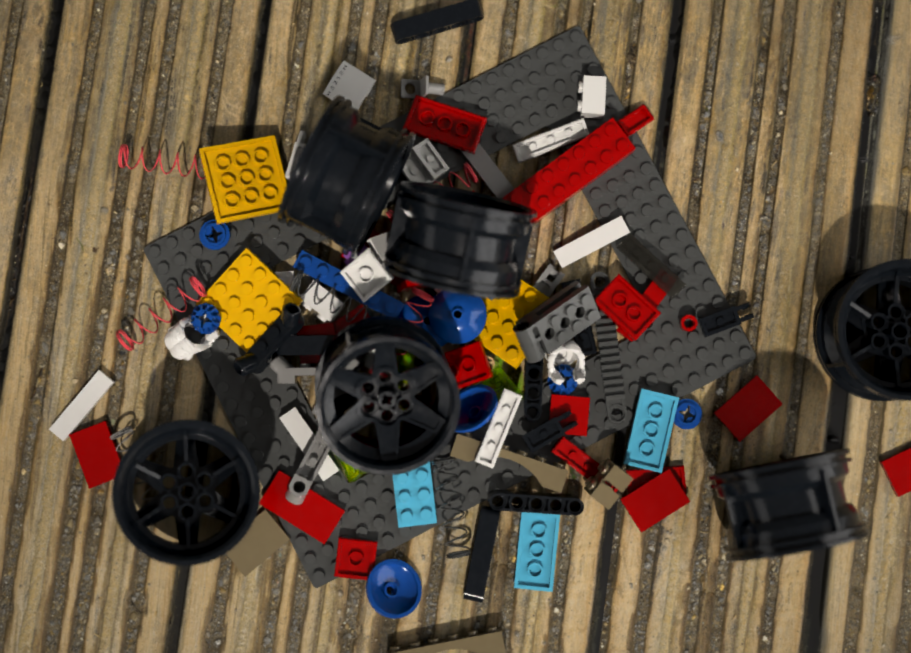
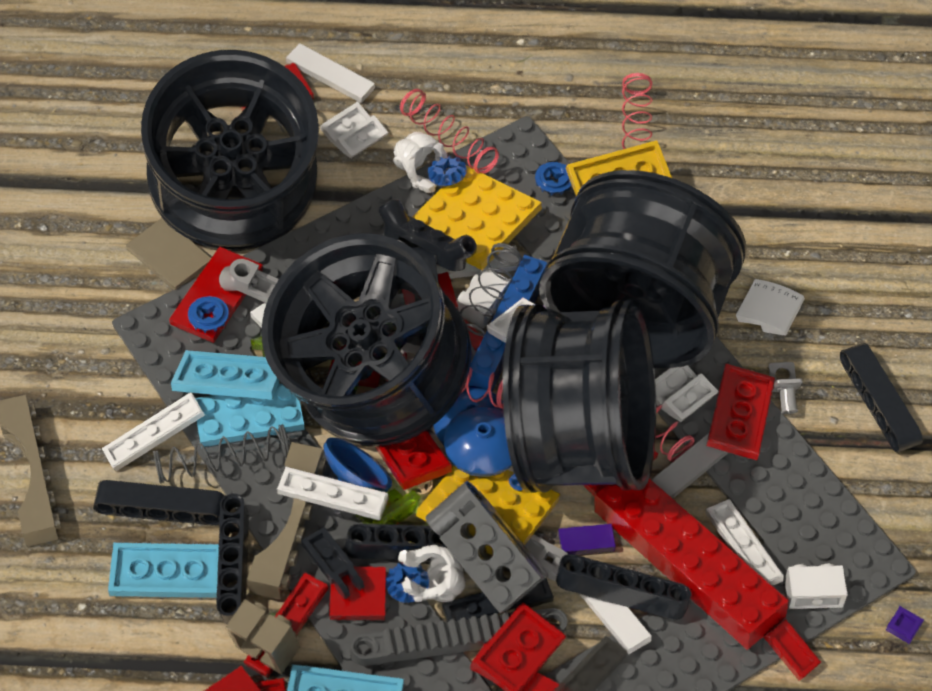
camera: 85 degrees right, 30 degrees down
red tile [334,537,378,580] -> none
blue dish [366,559,422,619] -> none
none -> white tile [102,392,205,471]
none -> medium azure plate [171,350,280,400]
none -> blue gear [188,296,229,333]
none -> white slope [320,102,388,158]
none -> black beam [556,554,692,620]
none -> dark purple tile [558,524,615,555]
none -> dark purple tile [886,606,924,644]

